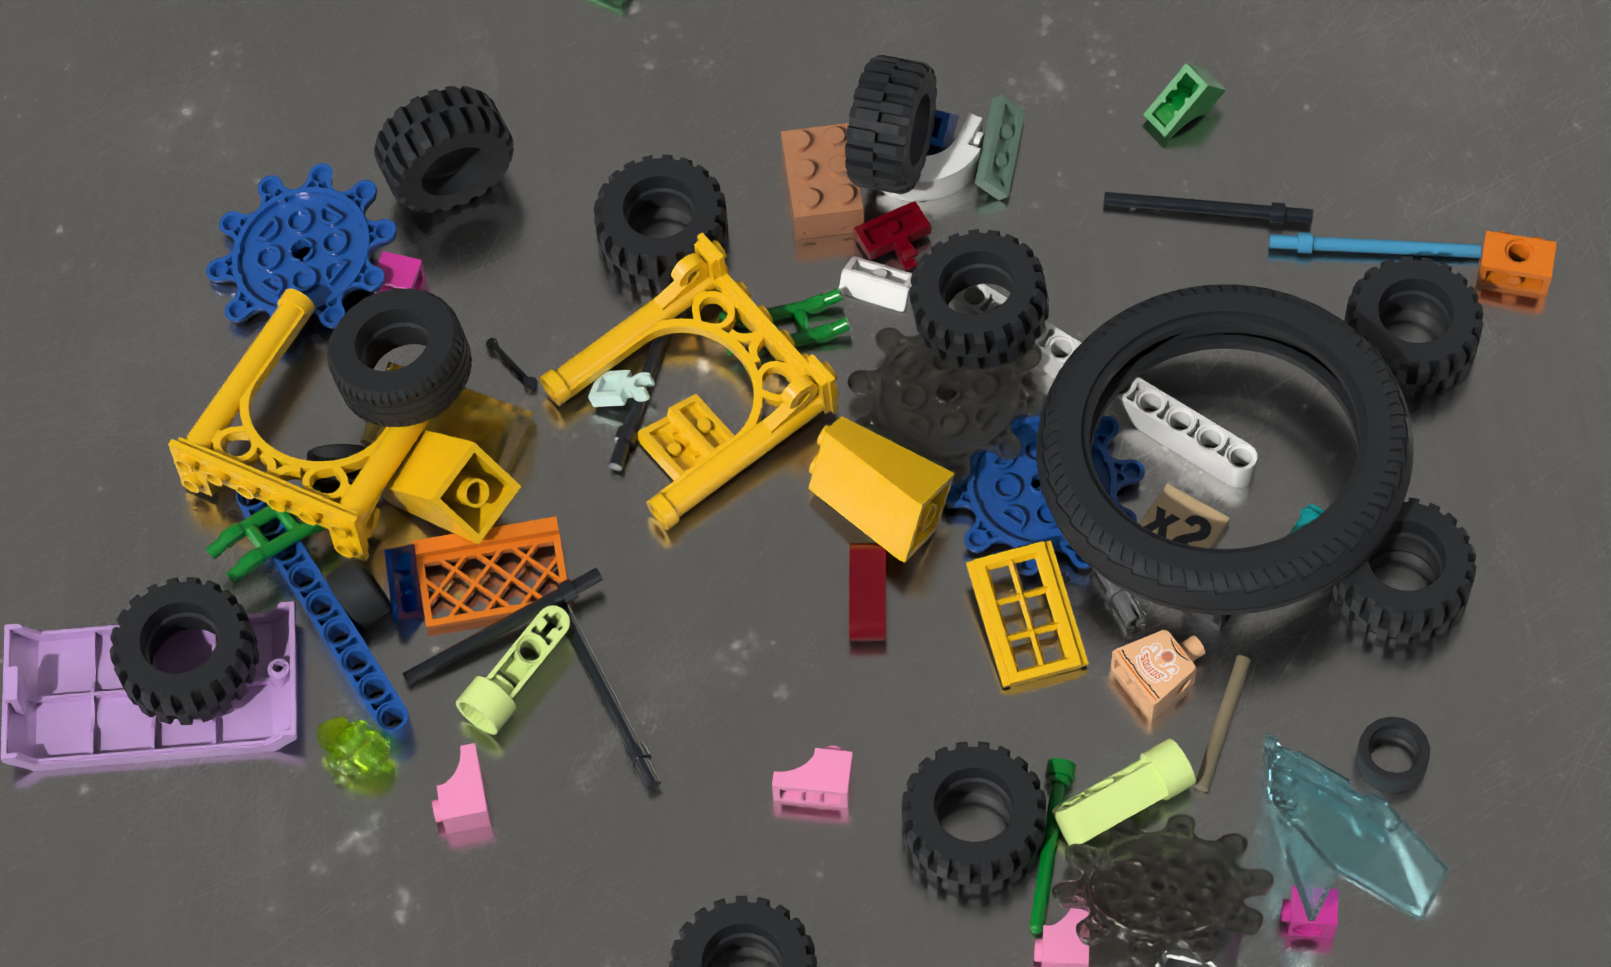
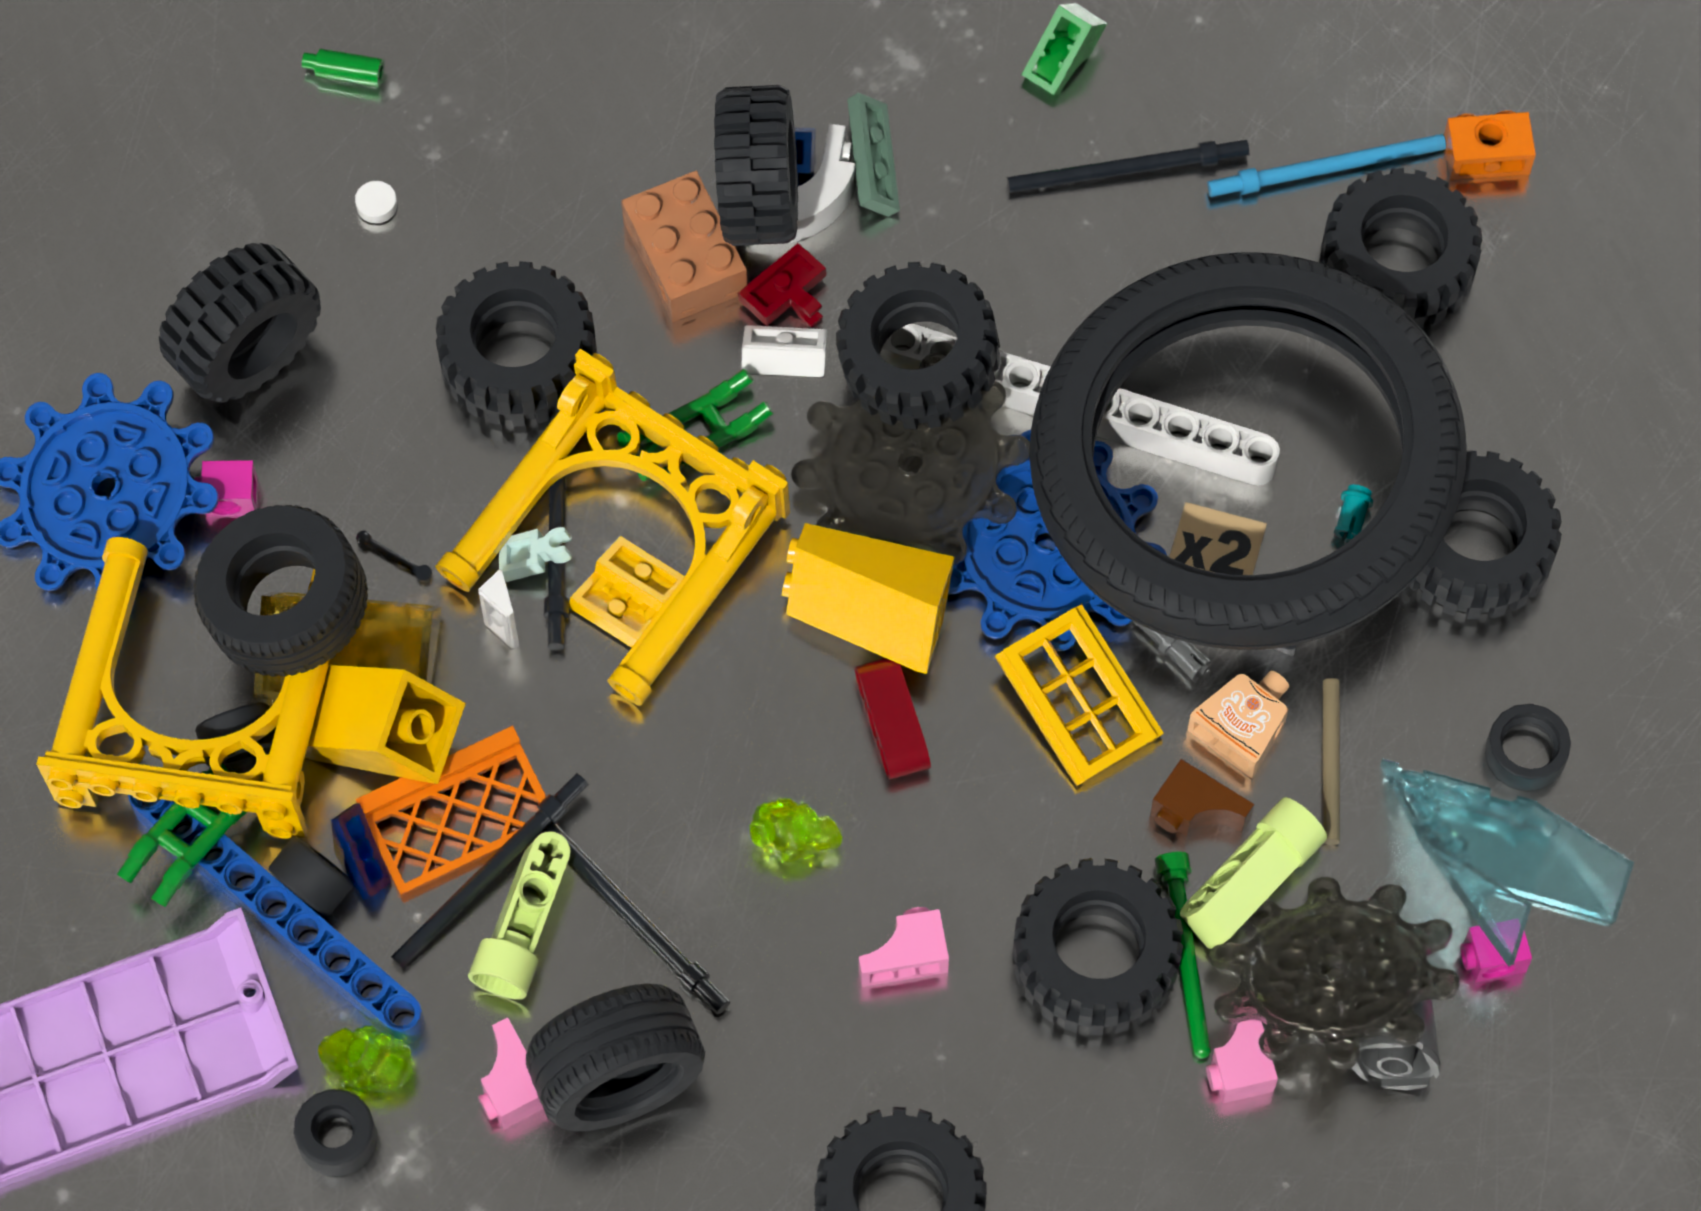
camera: 20 degrees left, 5 degrees up
black tyre [110,577,259,725] -> none
none -> black tyre [293,1089,377,1176]
none -> white tile [355,181,397,224]
none -> white slope [478,570,519,649]
none -> black tyre [525,983,705,1131]
none -> clear neon green head [749,798,843,864]
none -> reddish brown arch [1150,759,1255,837]

